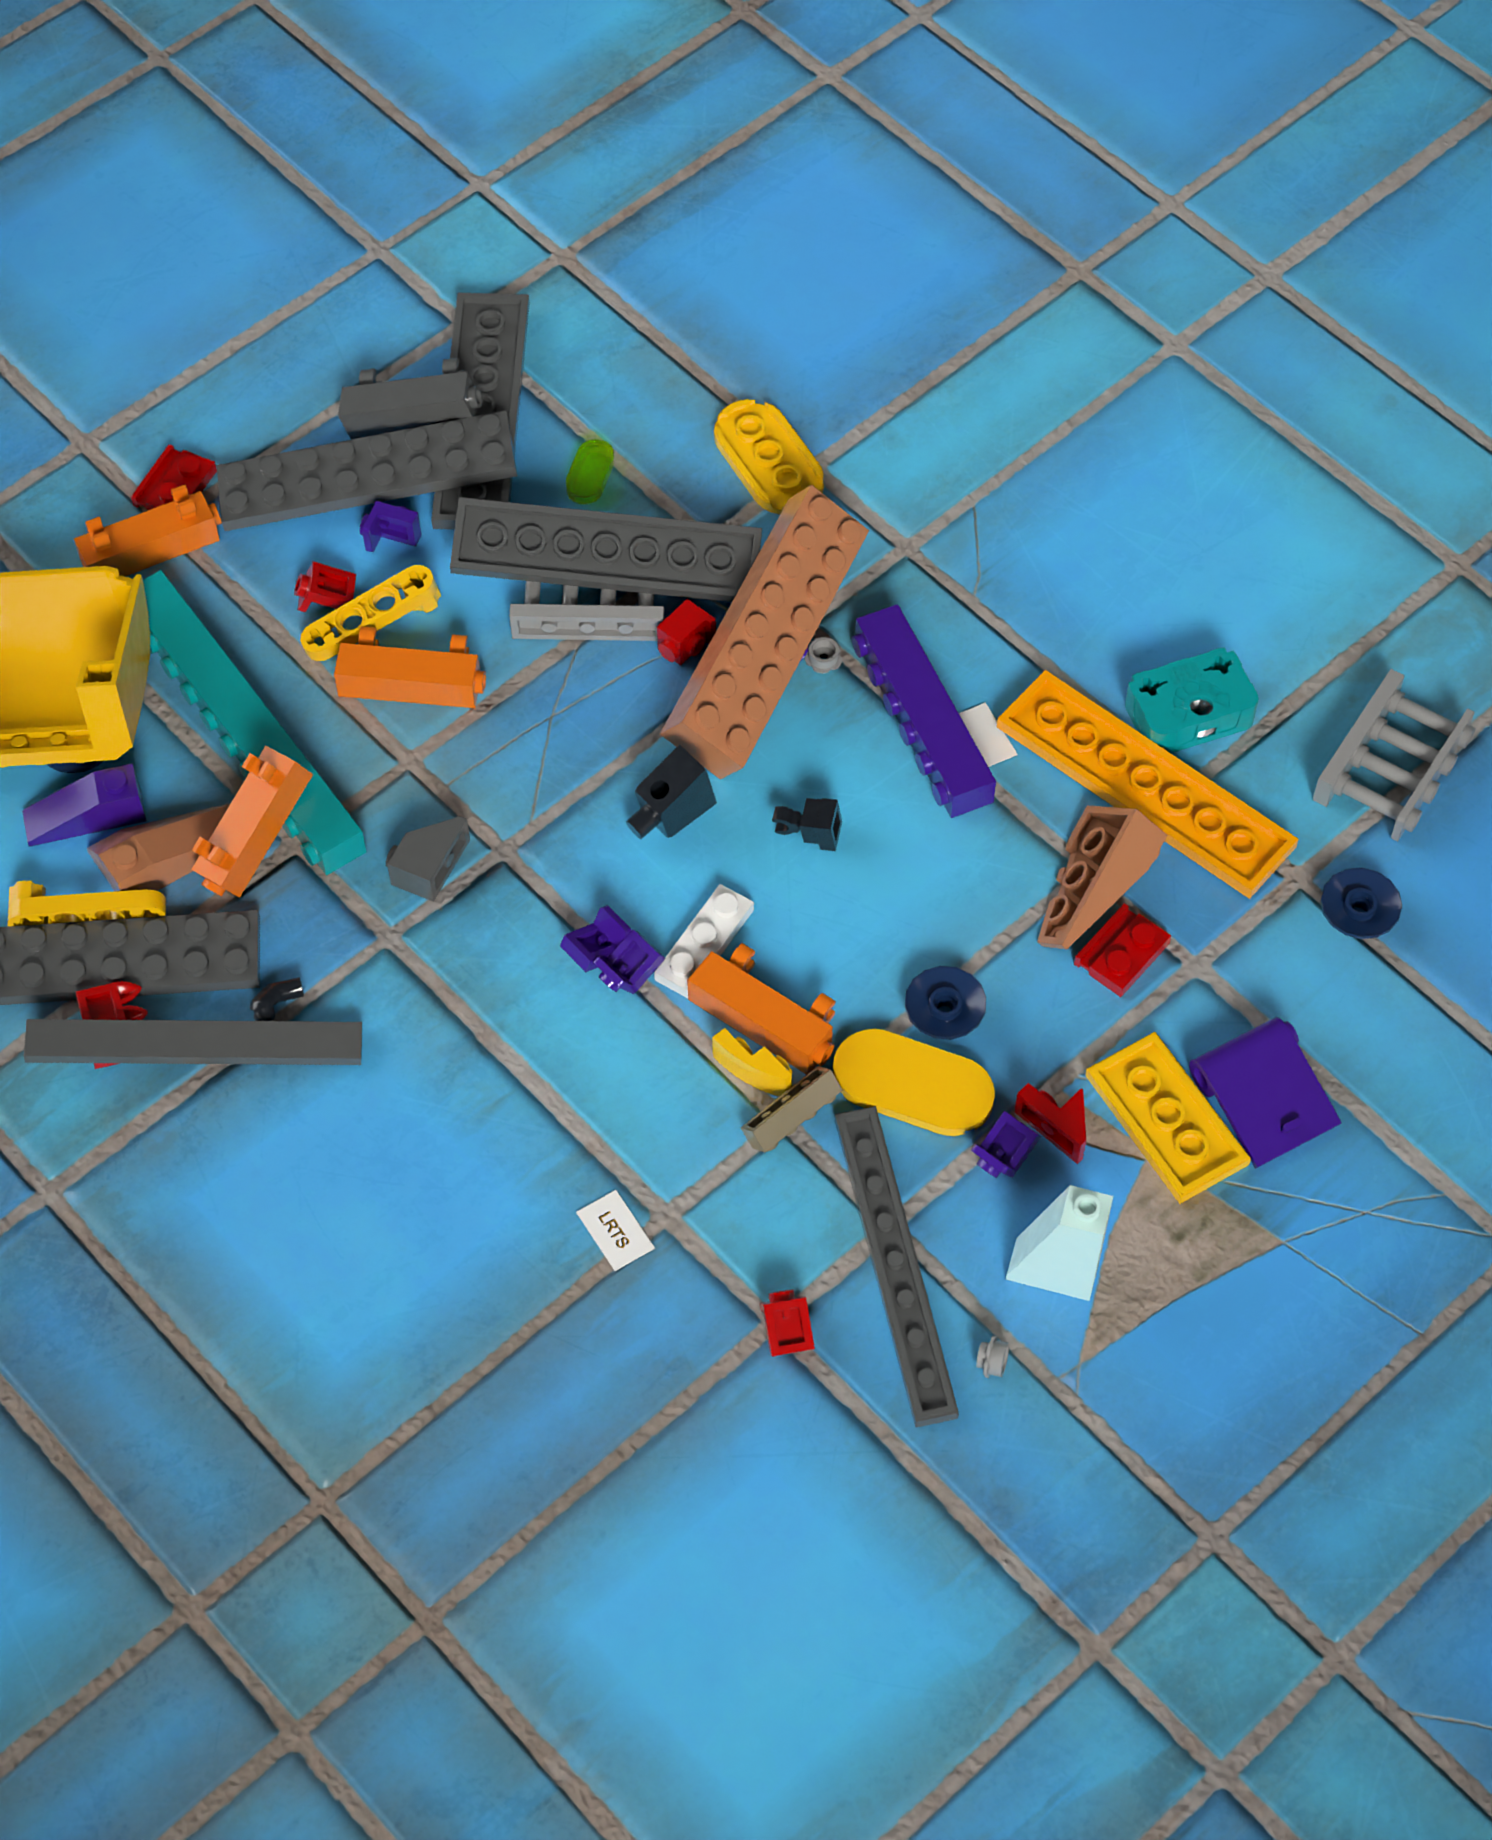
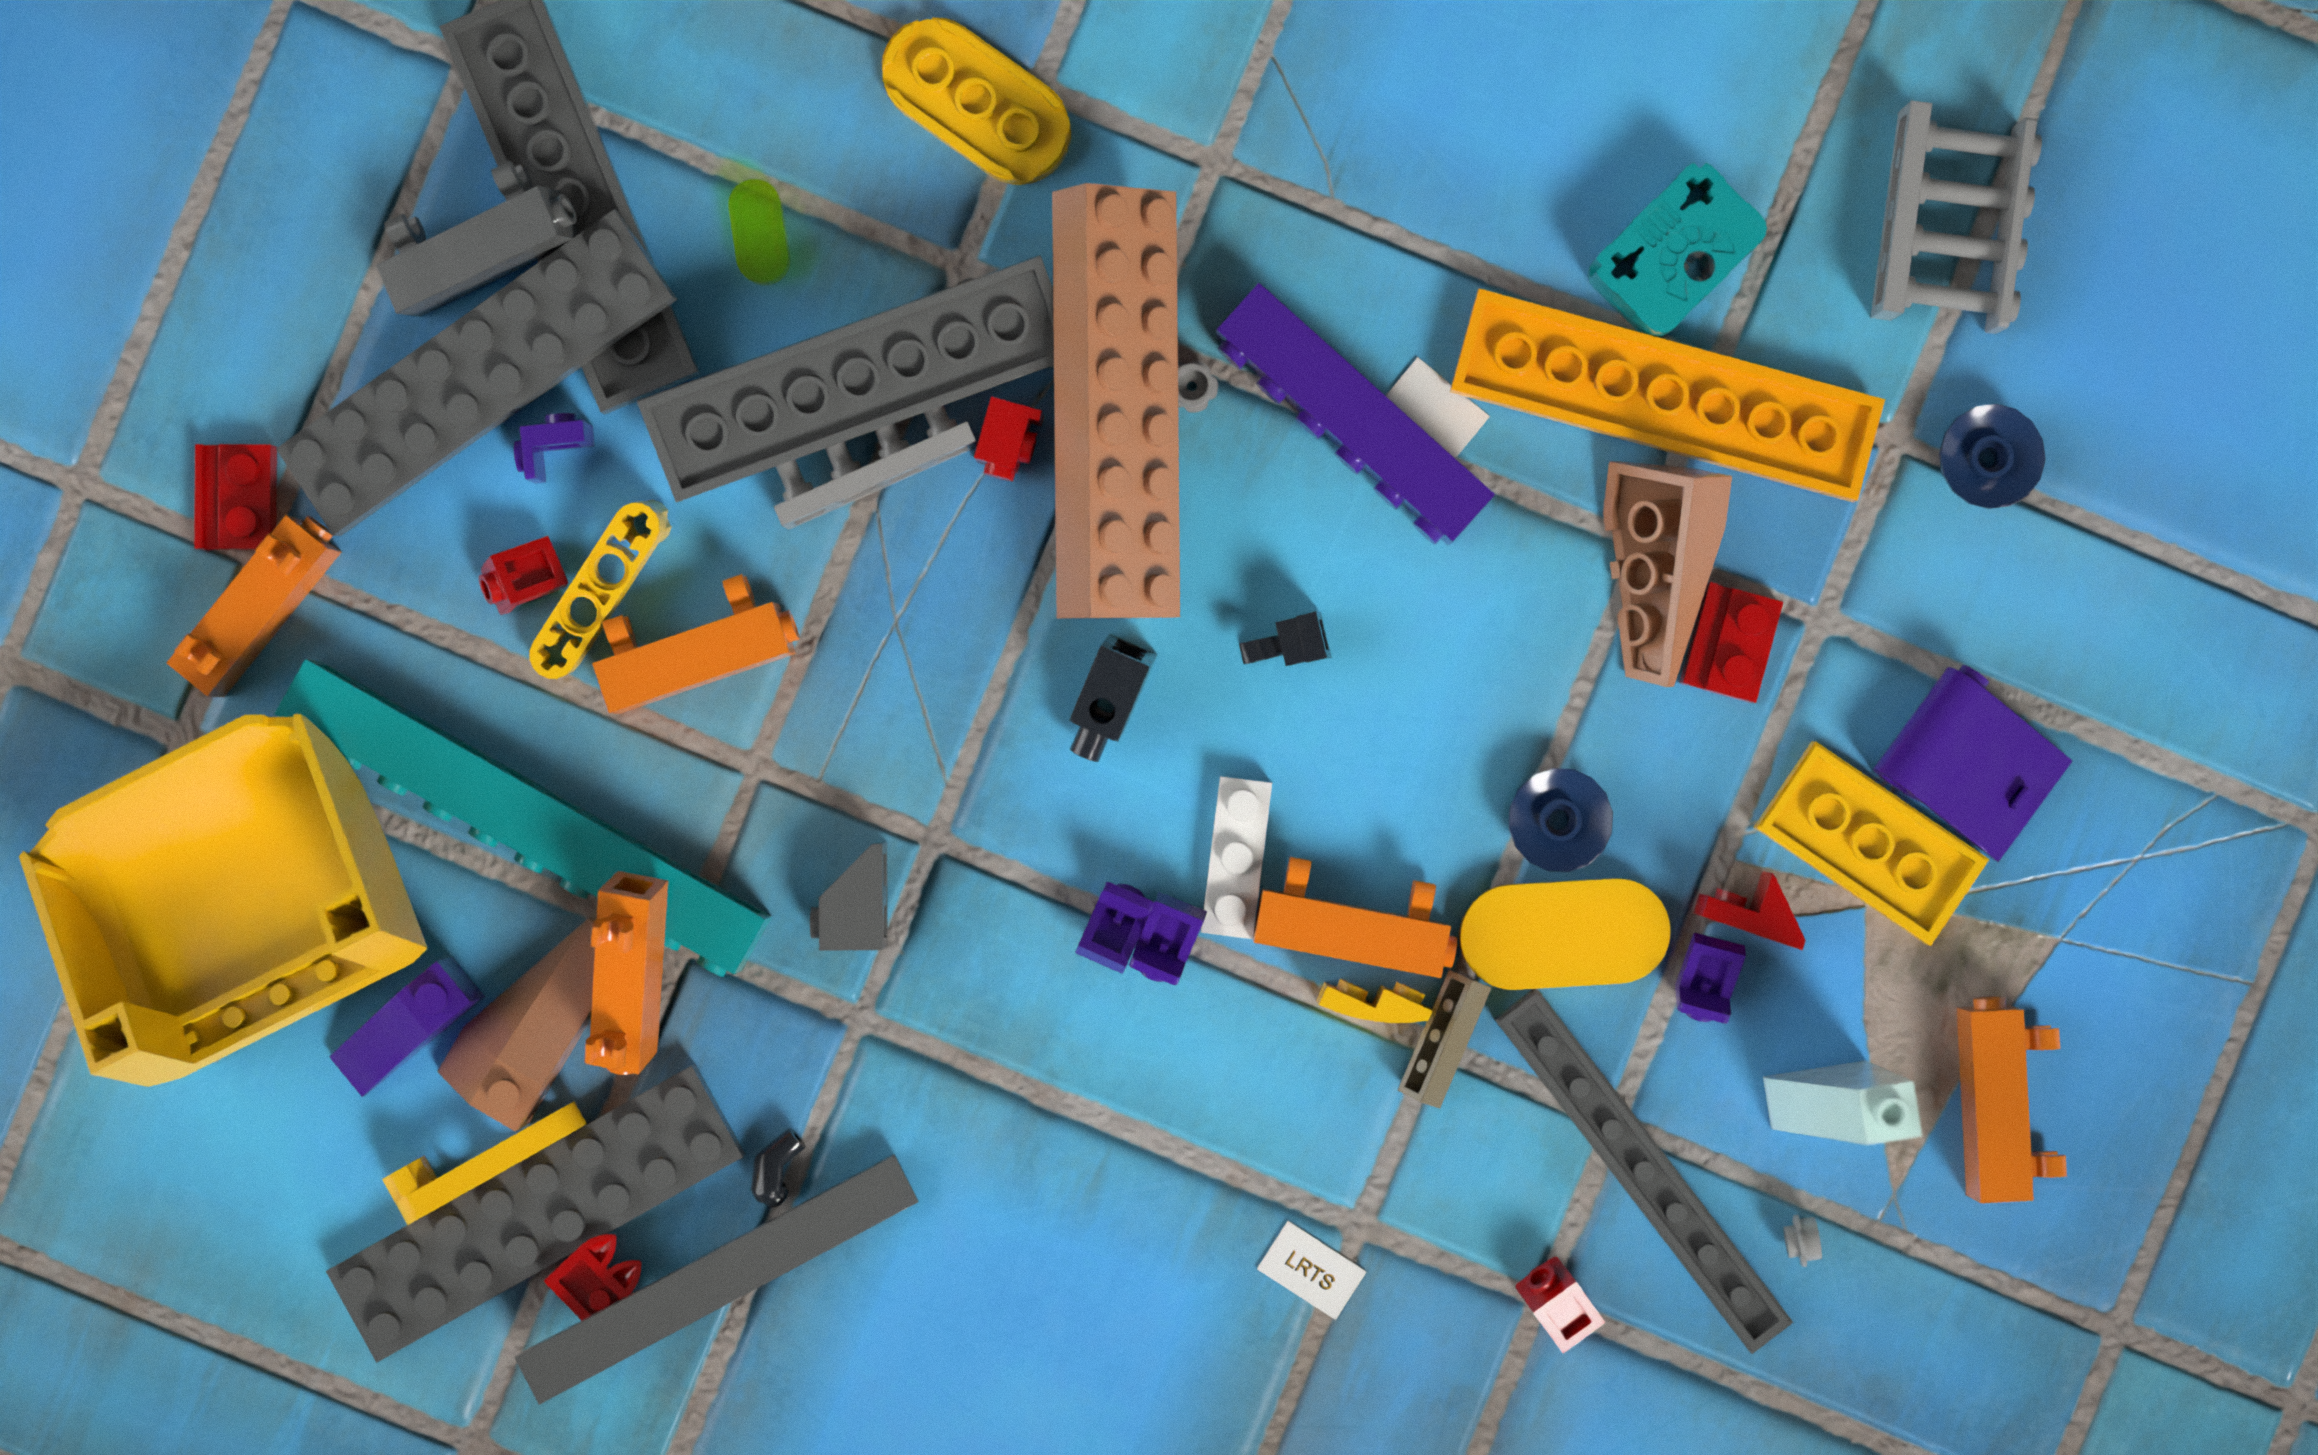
camera: 30 degrees left, 30 degrees up
none -> orange brick [1956,996,2067,1203]

